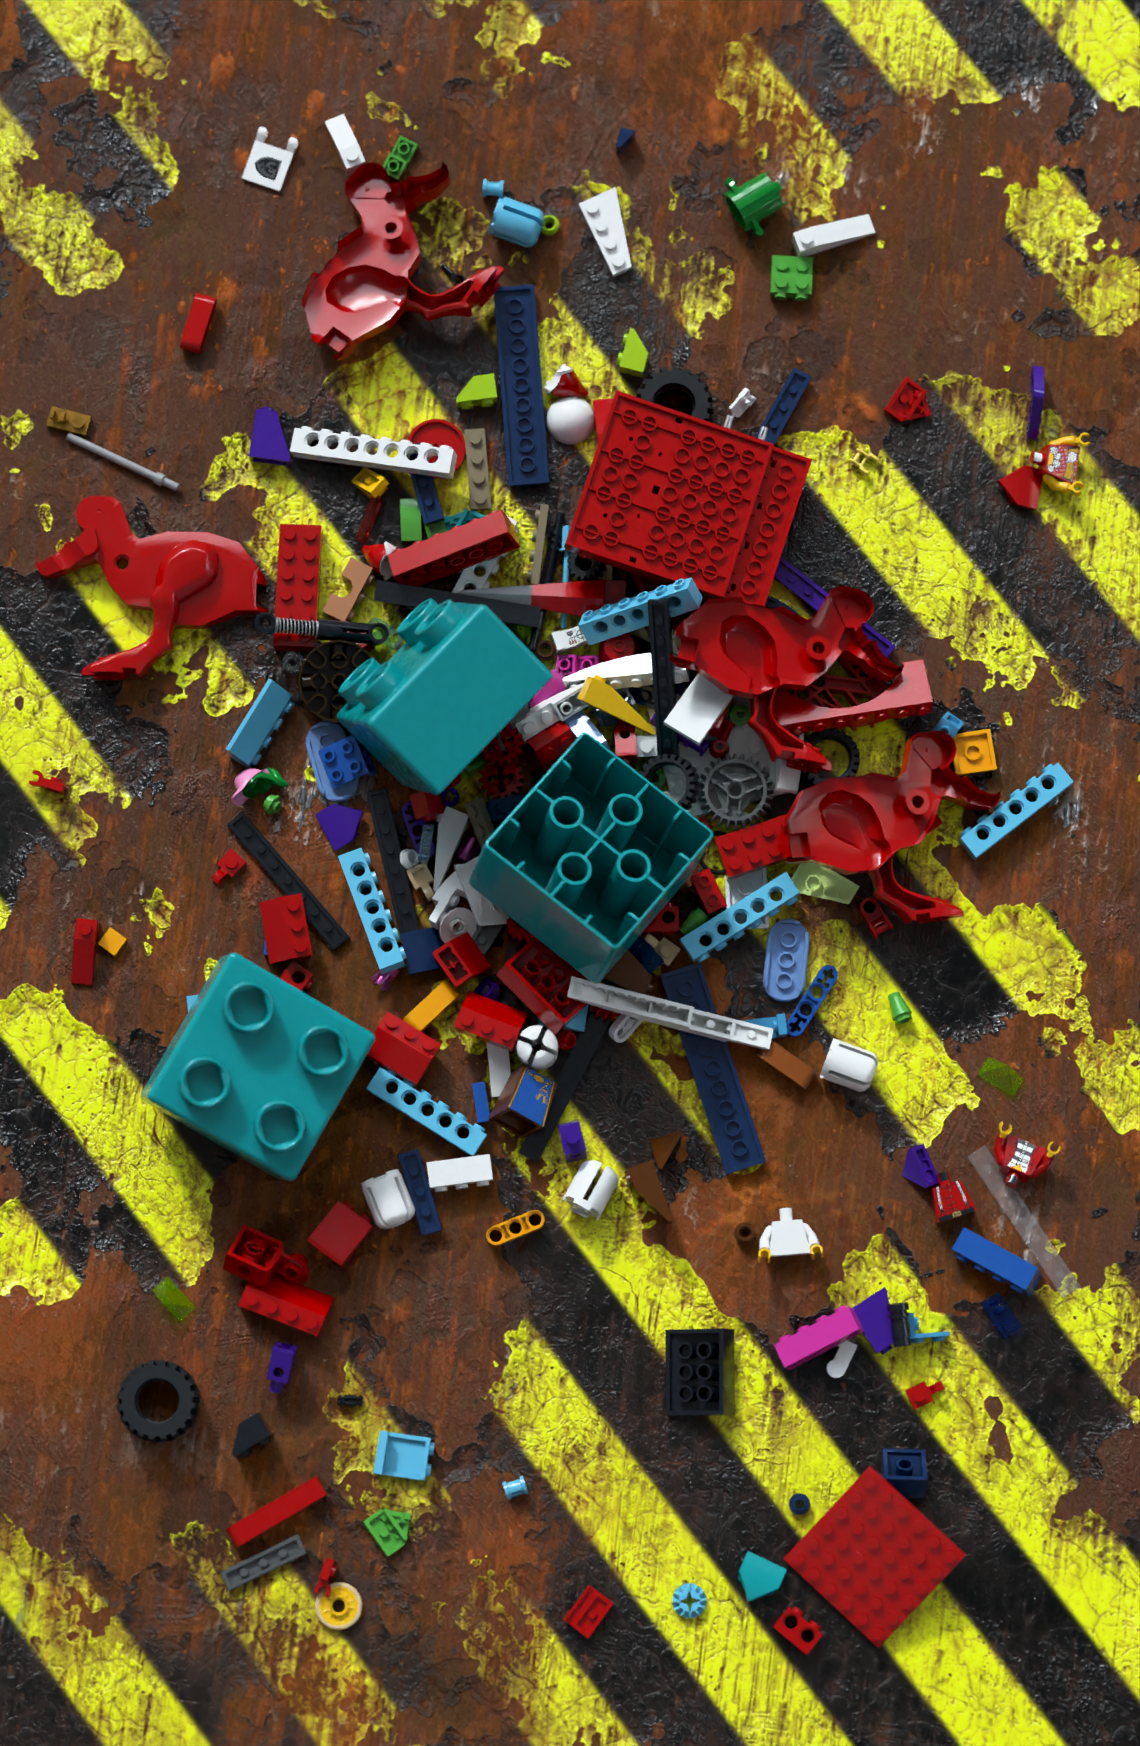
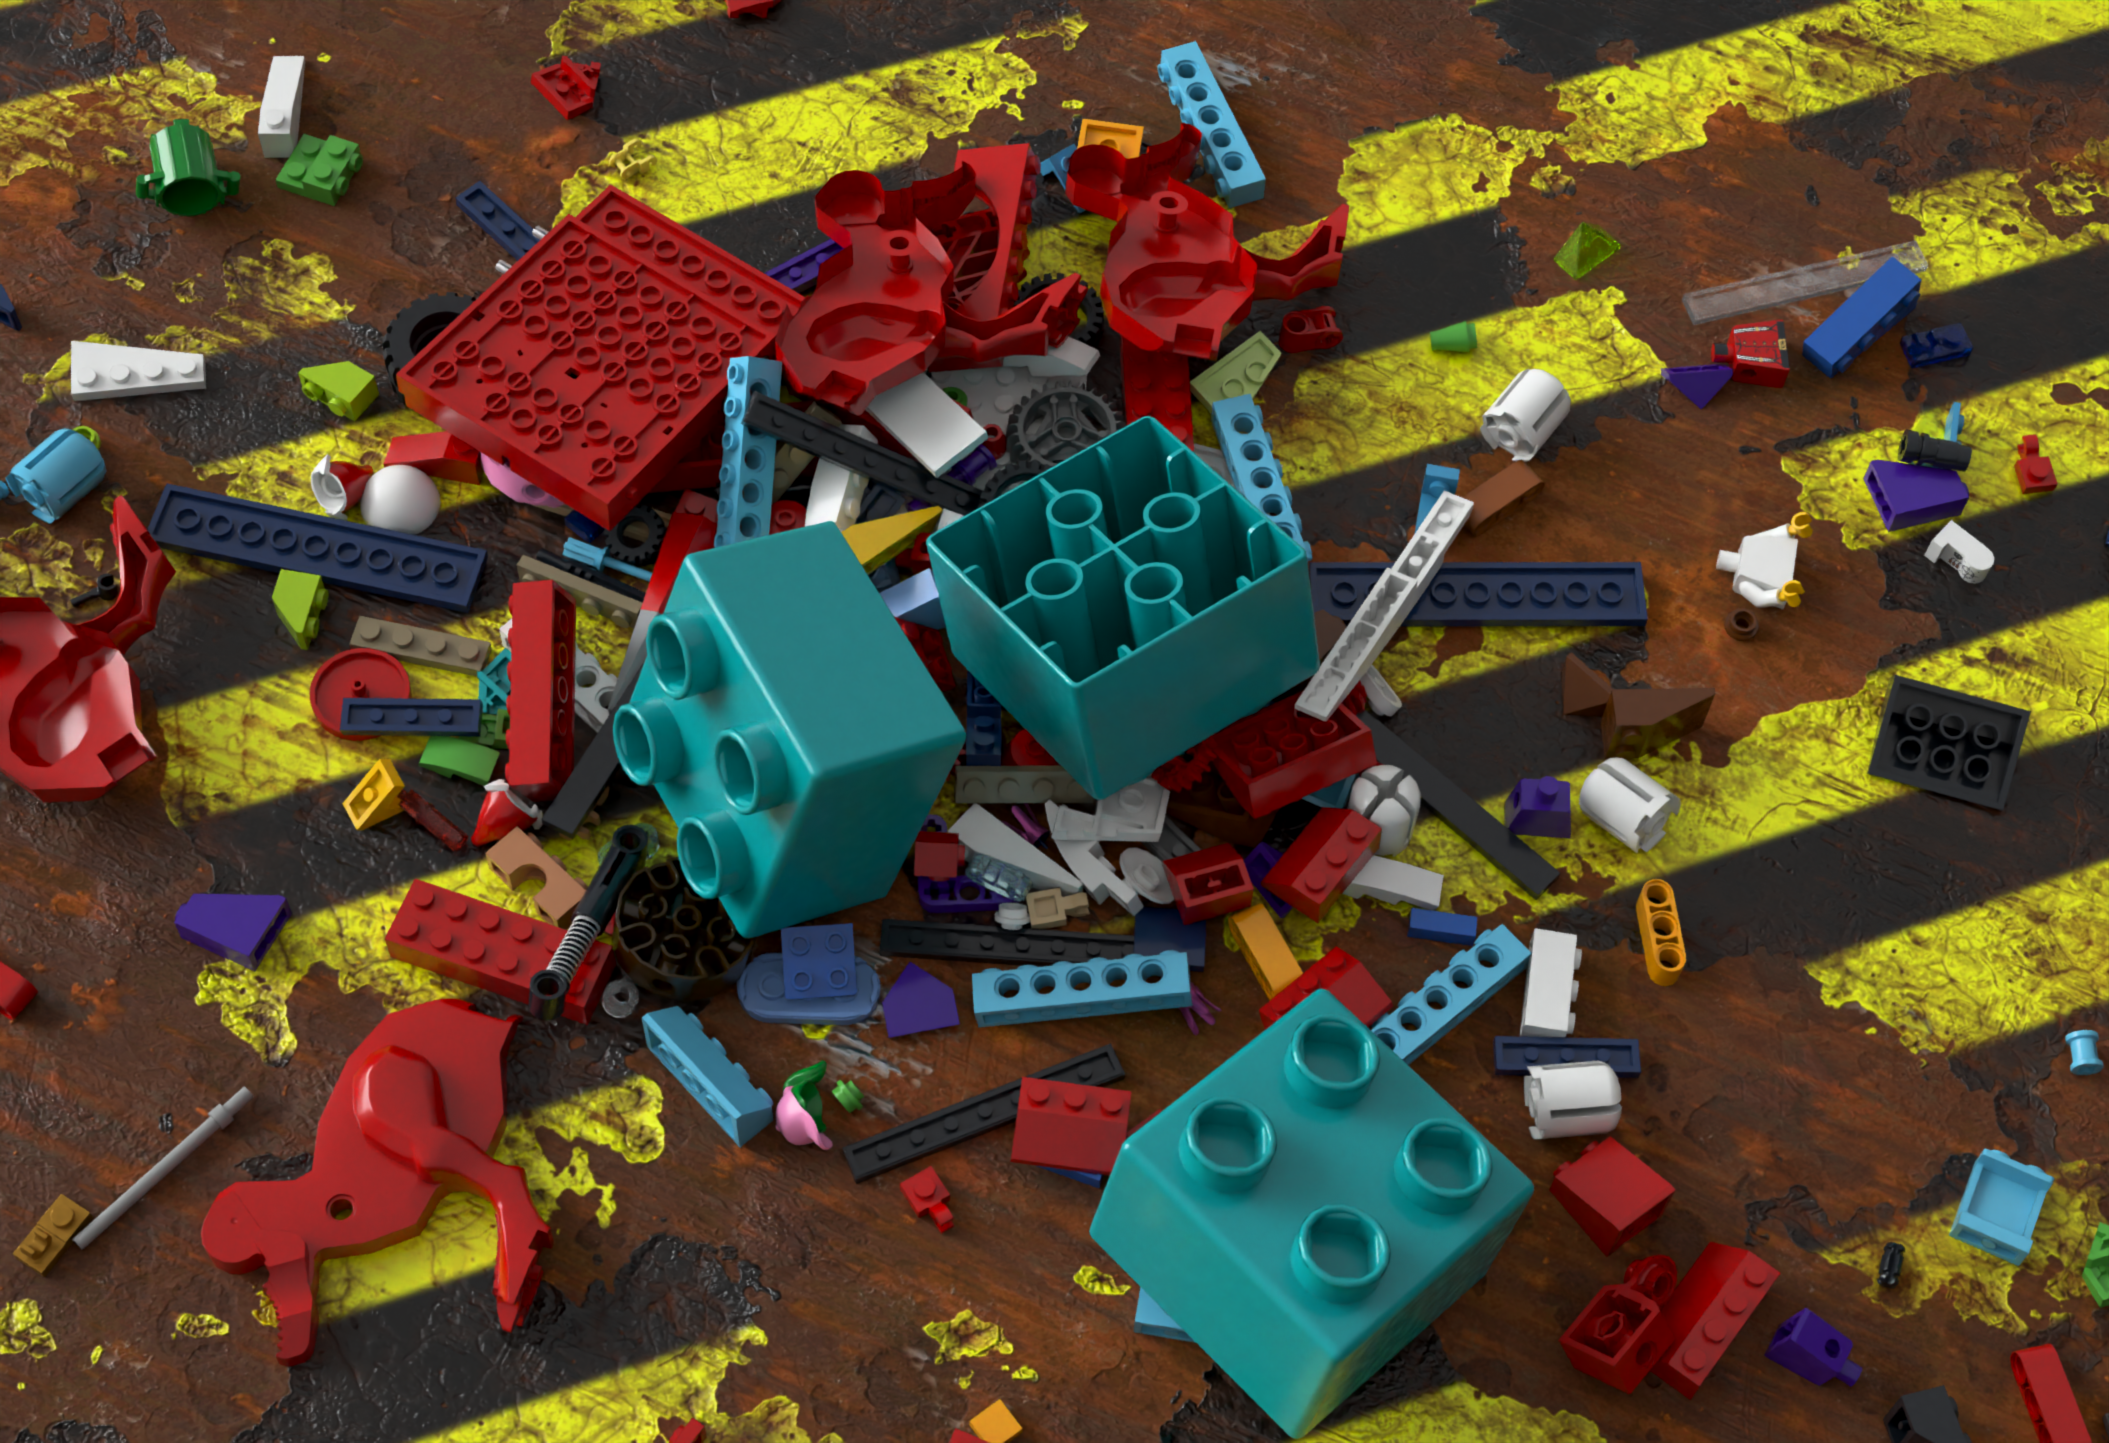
camera: 75 degrees left, 20 degrees down
white brick [290,426,457,479] -> none
slope [488,1065,558,1139] -> none
white piece [729,388,757,418] -> none
medium blue tile [763,919,809,1002] -> none
dark pink brick [774,1305,864,1370] -> none
blue beam [786,965,838,1037] -> none
red torso [993,1122,1061,1188] -> none

